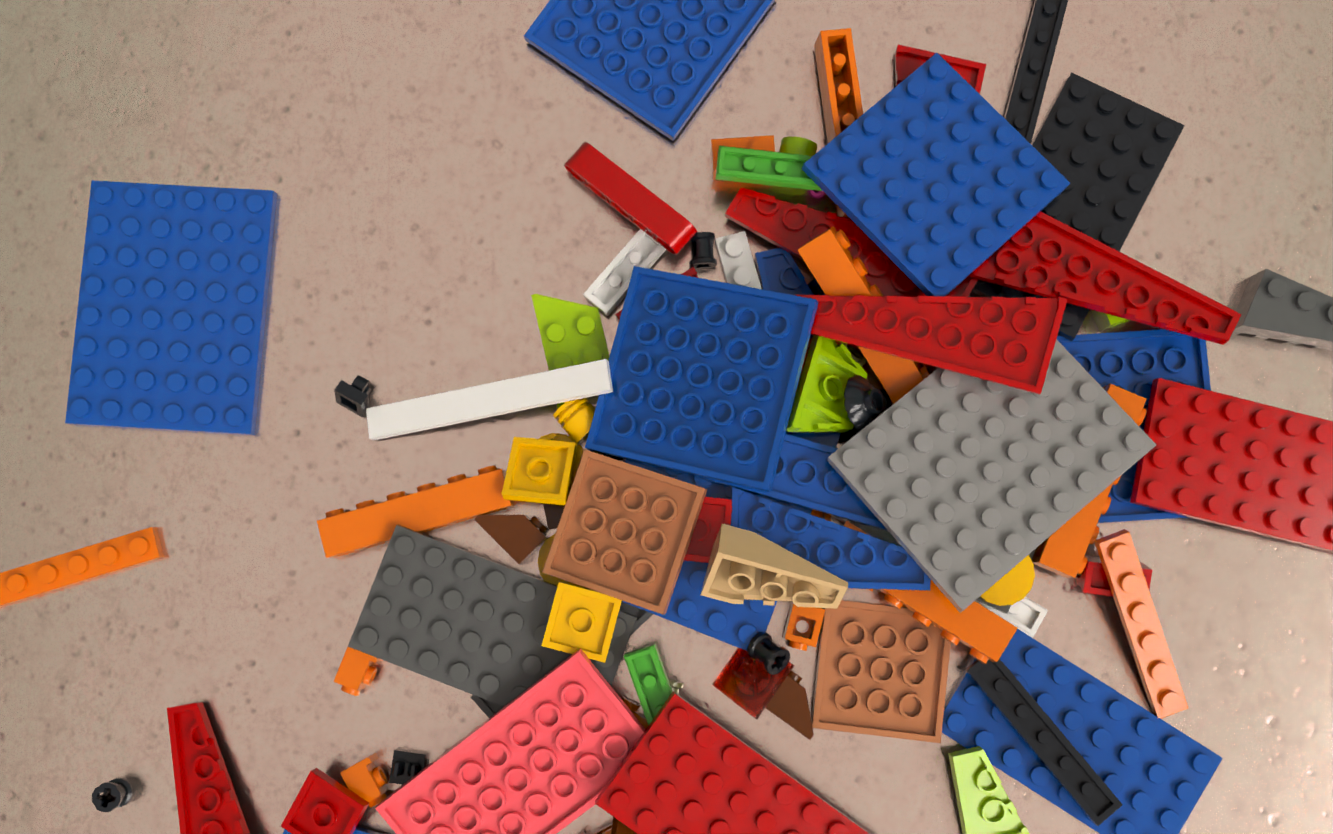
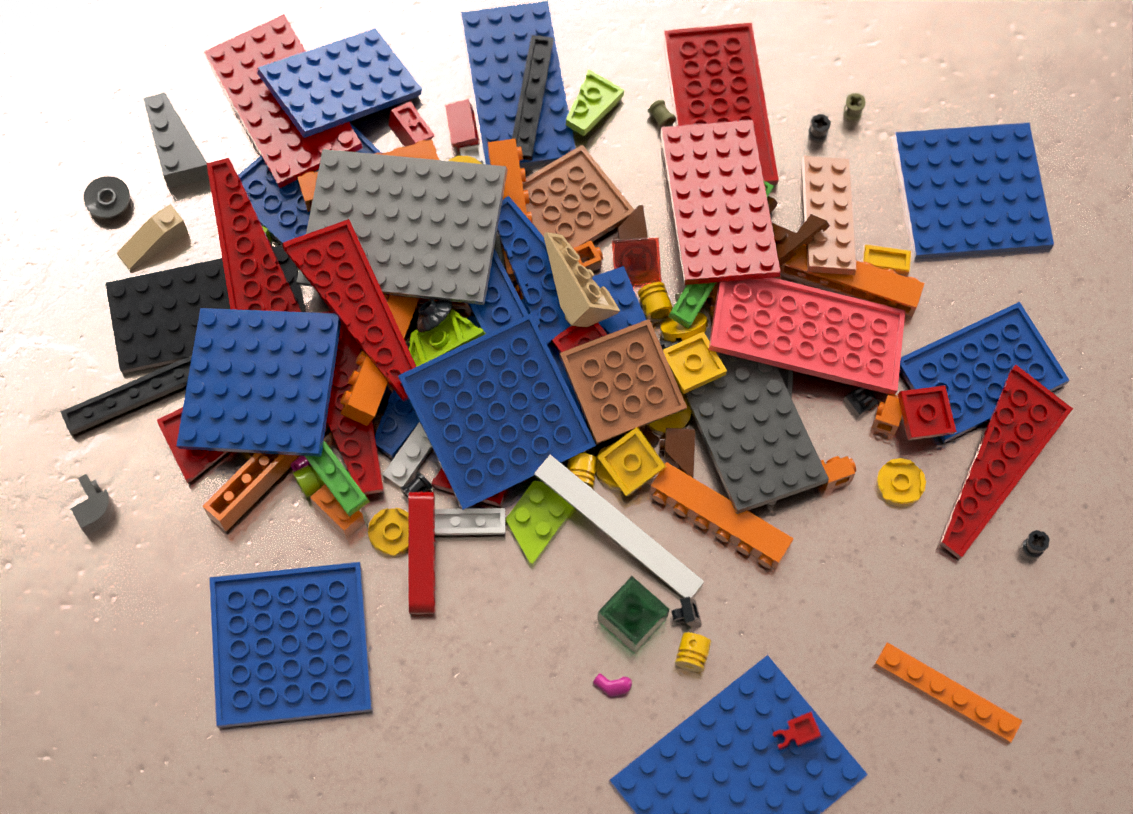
camera: 140 degrees left, 15 degrees down
black bush [747,632,790,675] -> none
plate [1094,529,1188,719] -> none
none -> dark grey dish [83,176,130,218]
none -> tan slope [116,203,189,271]
none -> plate [257,27,423,138]
none -> yellow tile [368,508,408,557]
none -> hinge [445,98,480,152]
none -> dark pink arm [593,673,632,697]
none -> clear green brick [597,576,670,653]
none -> yellow piece [638,282,673,321]
none -> yellow tile [660,313,708,342]
none -> yellow piece [675,632,712,672]
none -> red plate [772,712,822,750]
none -> yellow tile [876,458,926,507]

